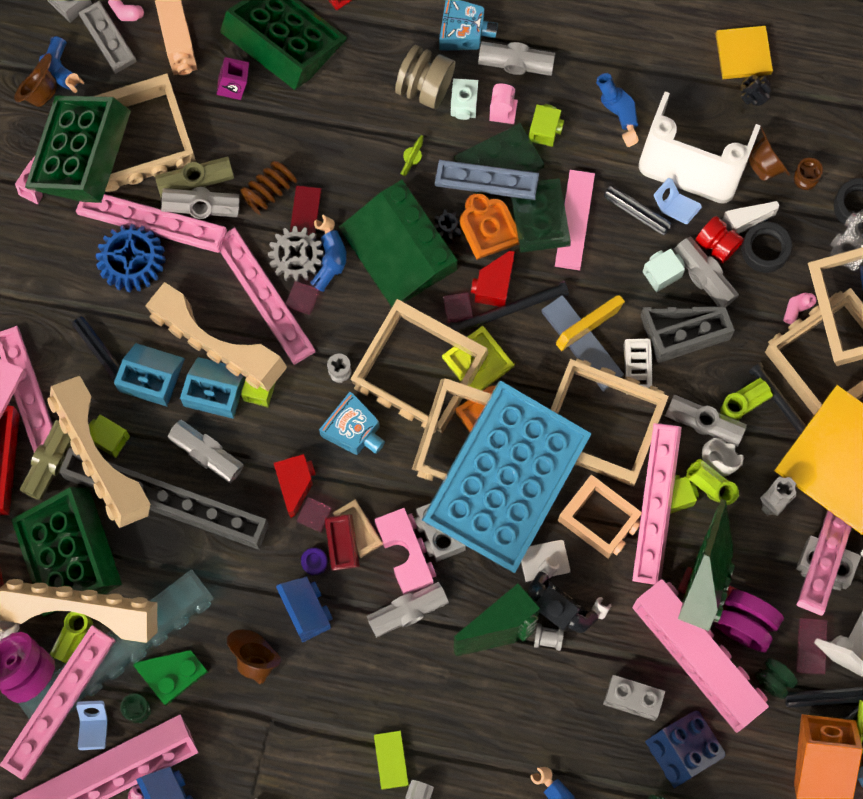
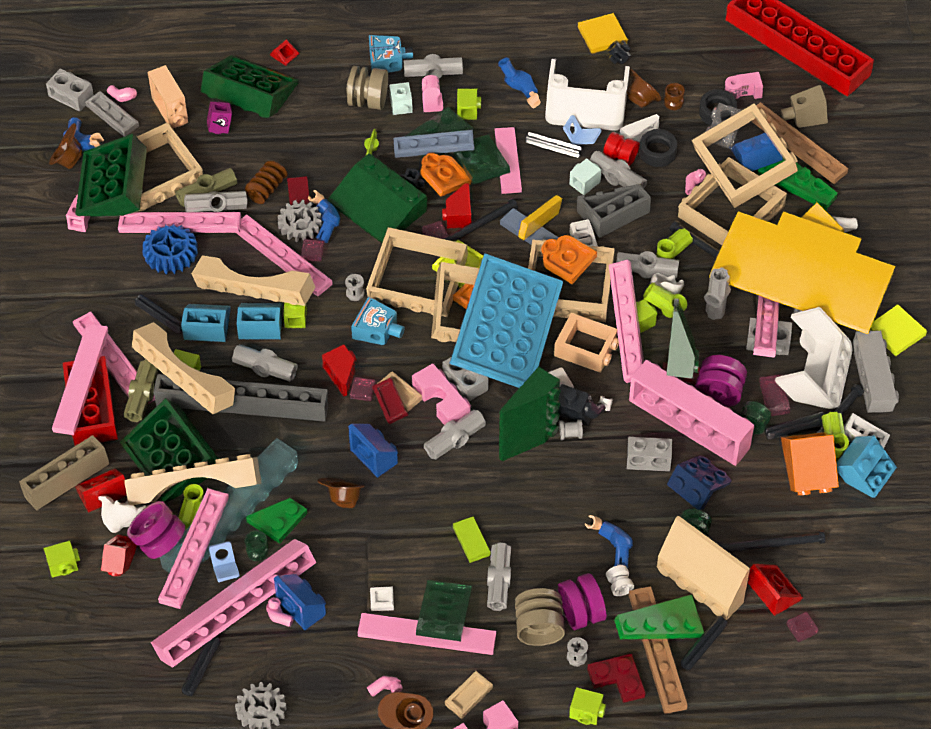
camera: 15 degrees left, 20 degrees down
dark purple tile [301,548,328,575] -> none
none -> orange plate [541,235,597,284]

